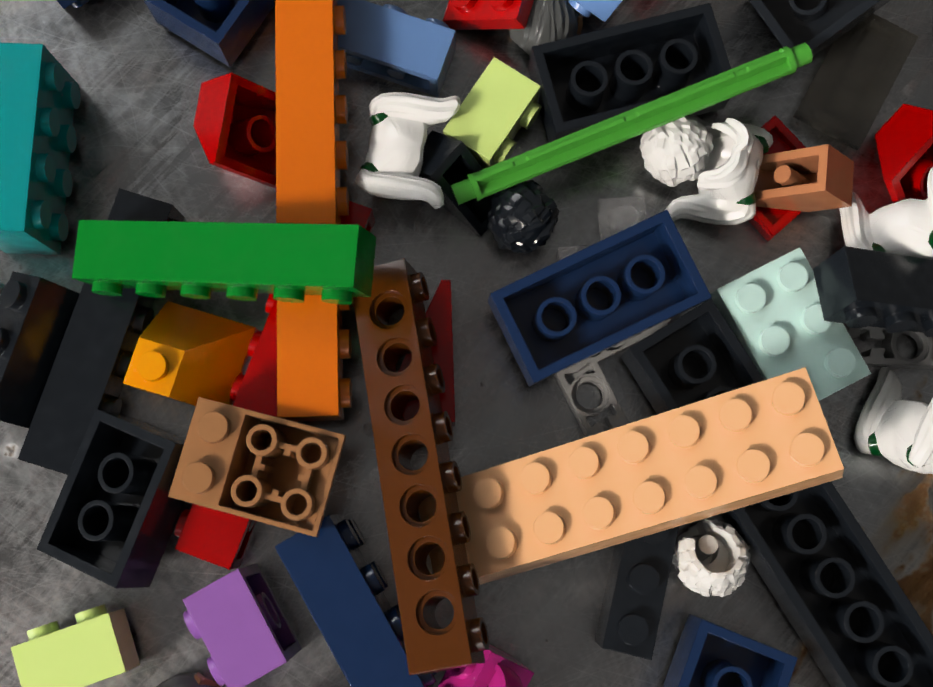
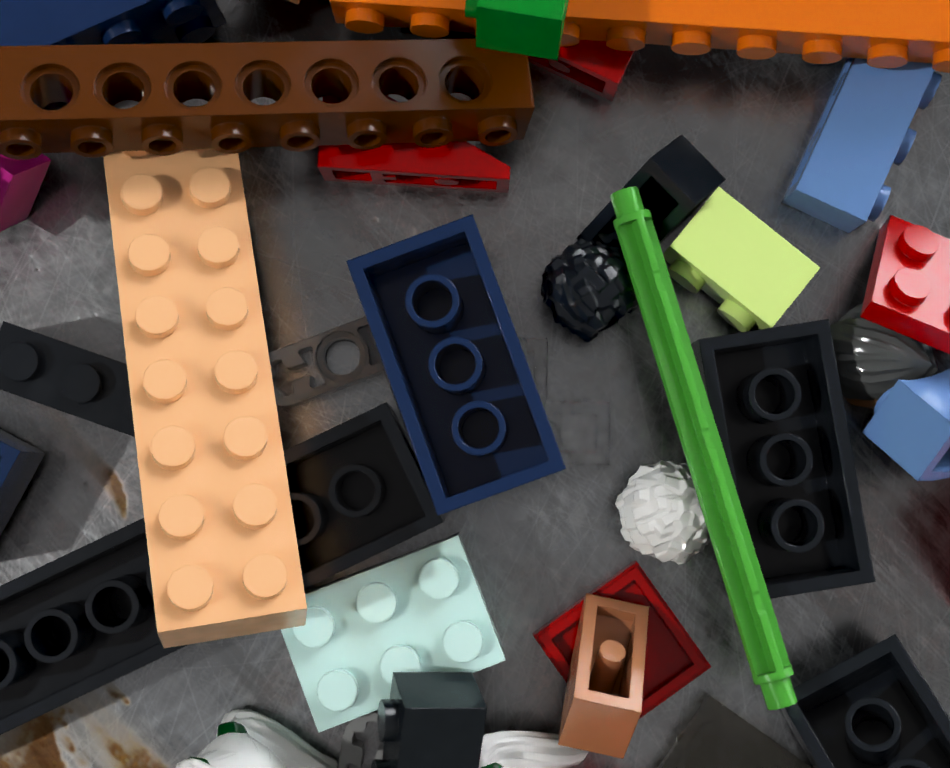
camera: 100 degrees right, 5 degrees up
white hair [355,92,461,209] -> none
white hair [664,115,773,225] -> none
white piece [672,517,751,597] -> none

